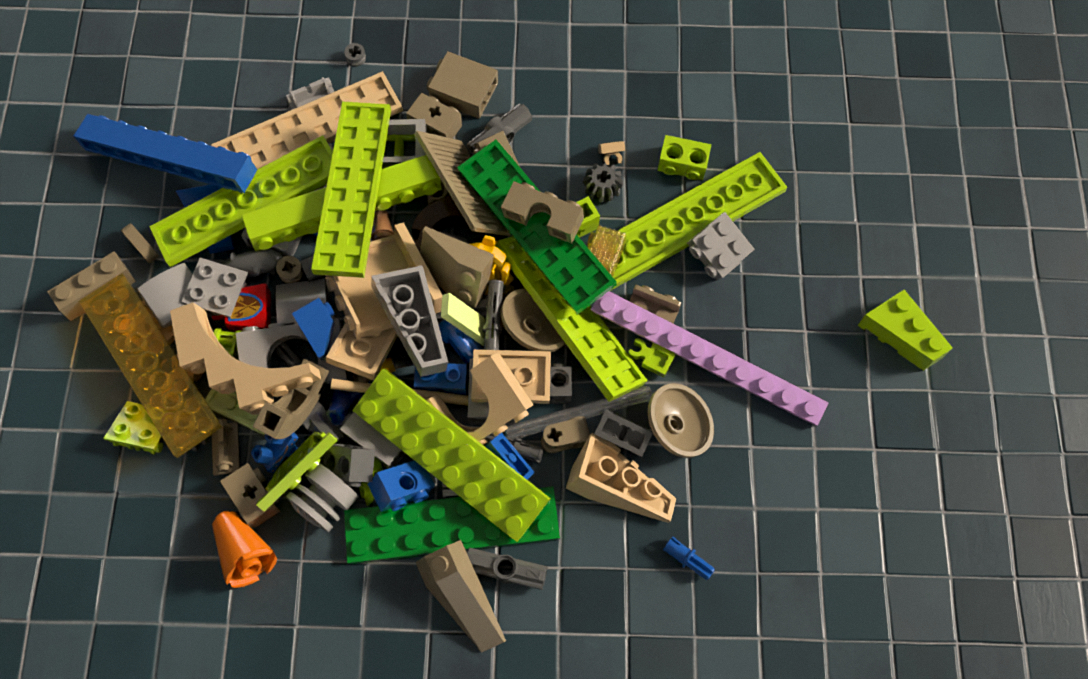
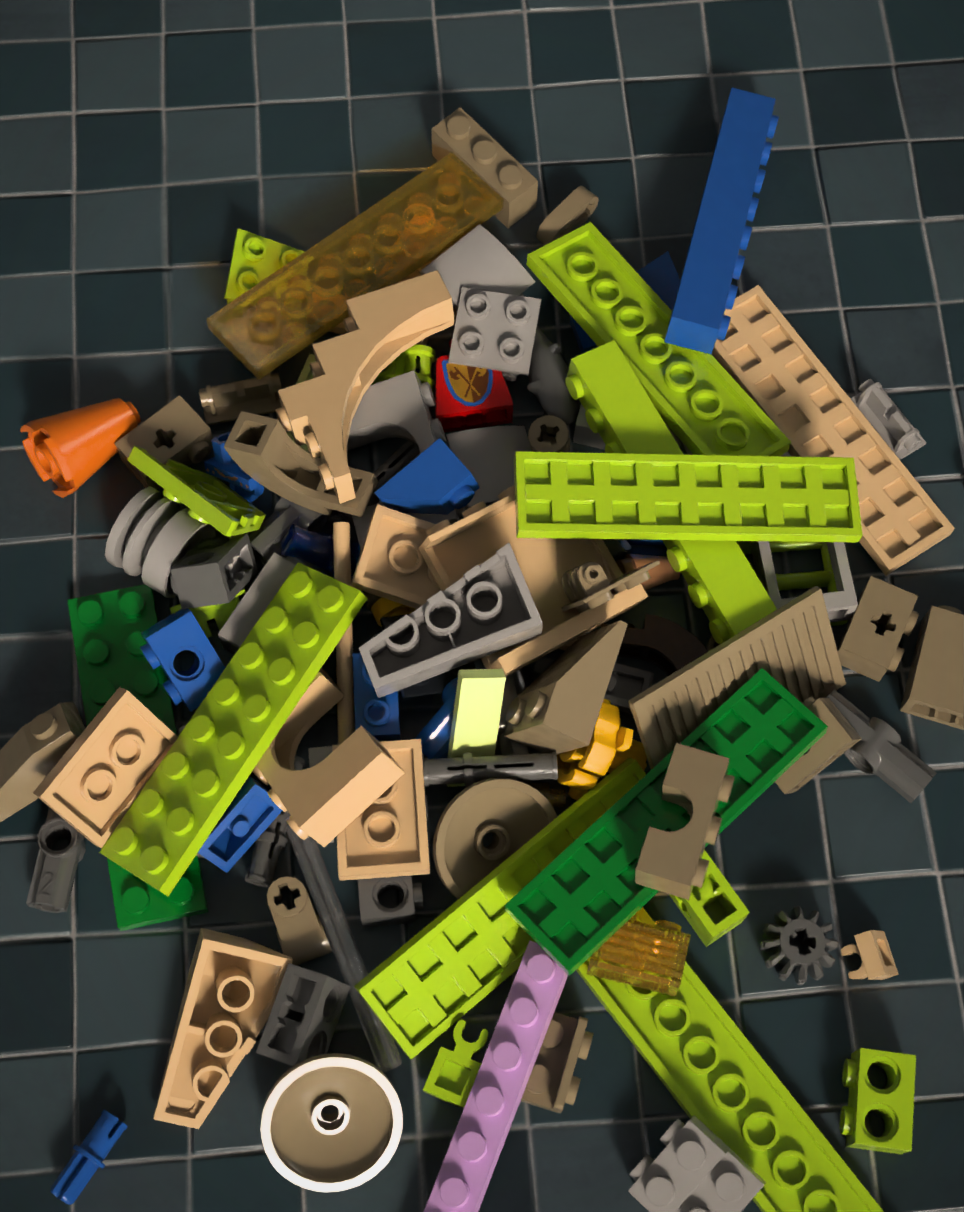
camera: 85 degrees right, 0 degrees up
none -> tan plate [33,687,178,849]
none -> dark tan hinge [561,560,660,613]

